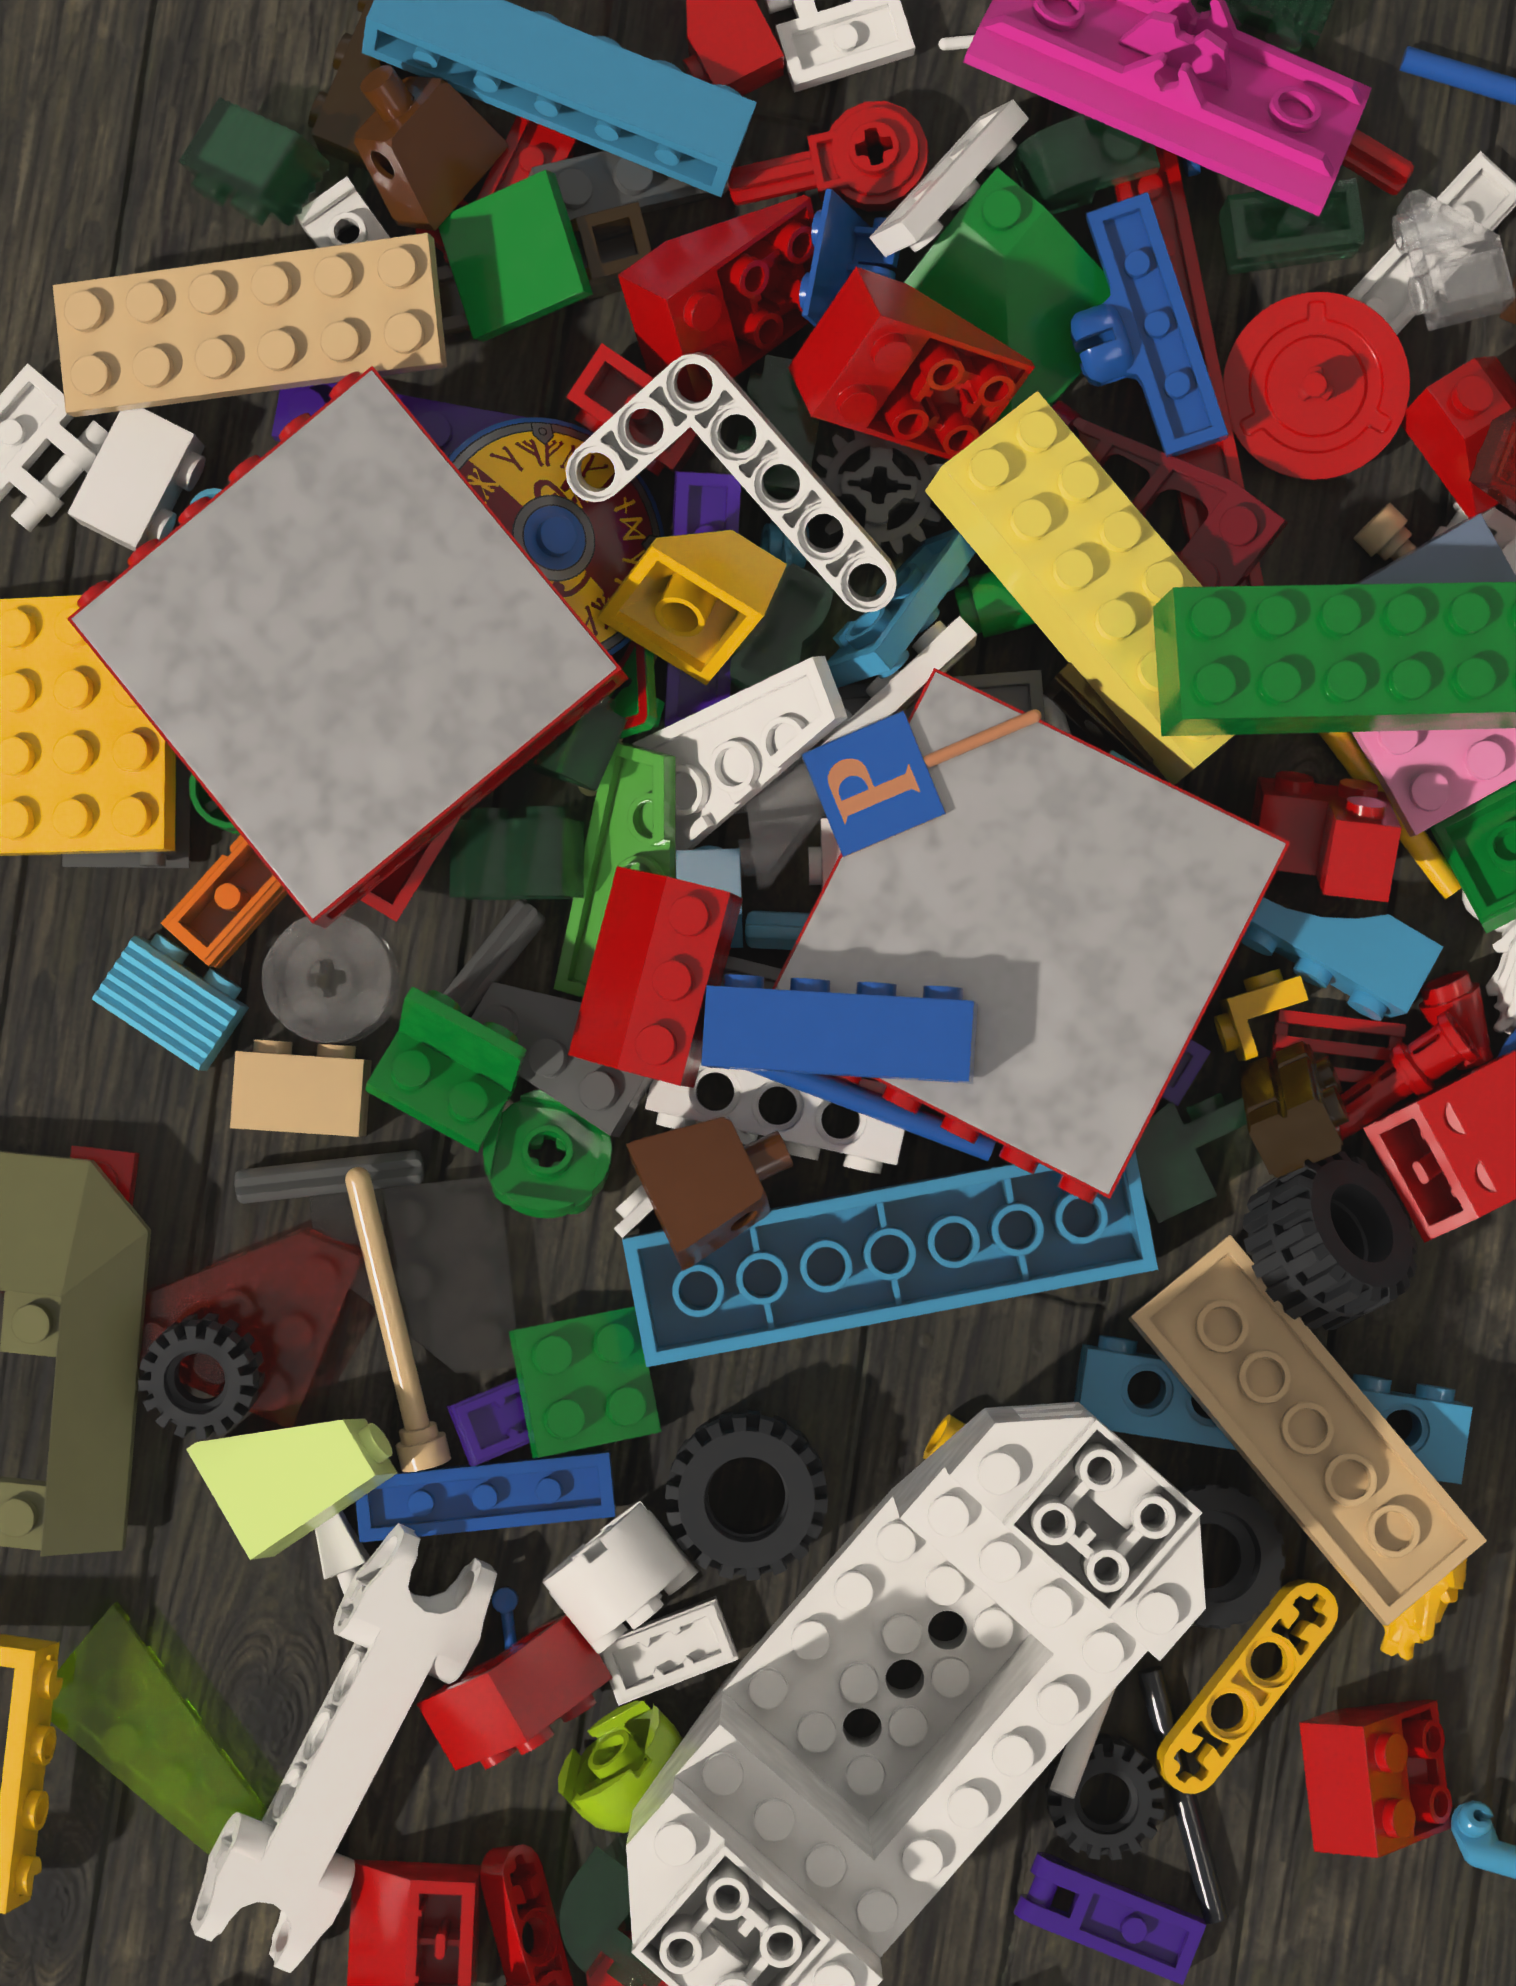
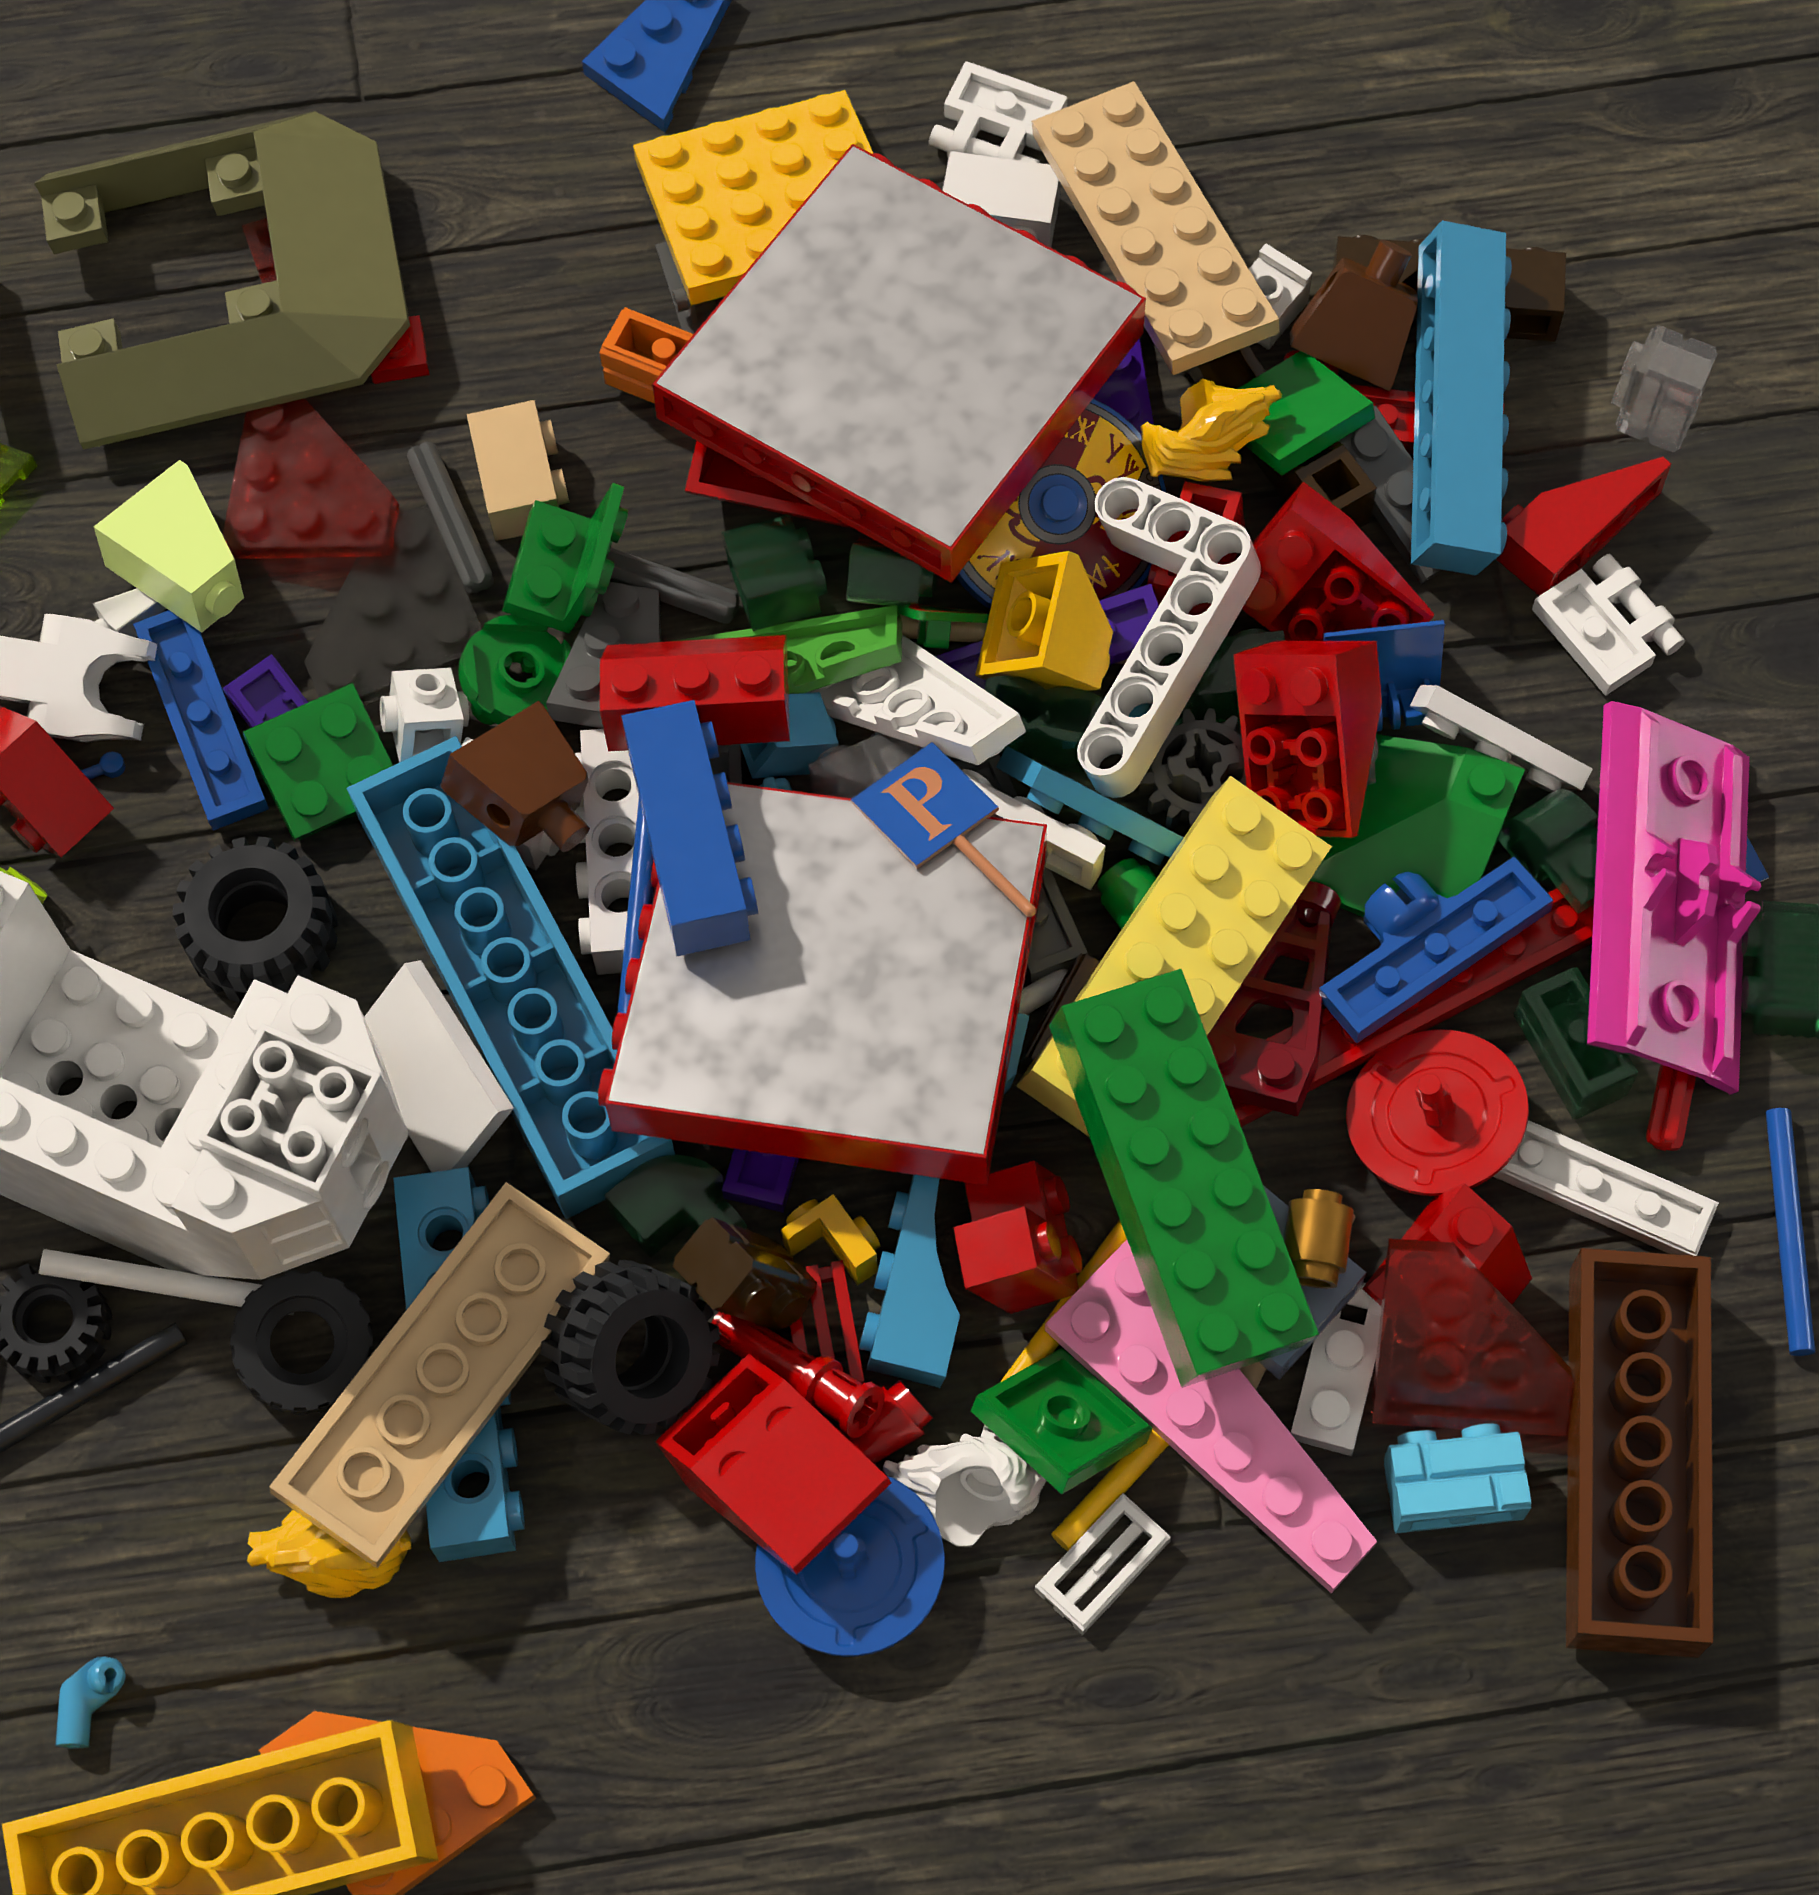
camera: 70 degrees right, 20 degrees down
medium azure brick [92,933,249,1071] -> none
black tyre [138,1313,265,1440] -> none
clear green brick [179,97,330,226] -> none
clear brick [262,915,400,1044] -> none
tan piece [345,1167,451,1472] -> none
white brick [542,1501,698,1654] -> none
white plate [599,1596,739,1706] -> none
red piece [728,101,929,212] -> none
yellow beam [1156,1579,1338,1794] -> none
red slope [1299,1699,1452,1858] -> none
clear slope [1392,189,1516,331] -> none
none -> white tile [364,960,514,1172]
none -> white brick [380,668,469,763]
none -> yellow hair [1140,378,1282,481]
none -> pearl gold brick [1284,1189,1354,1288]

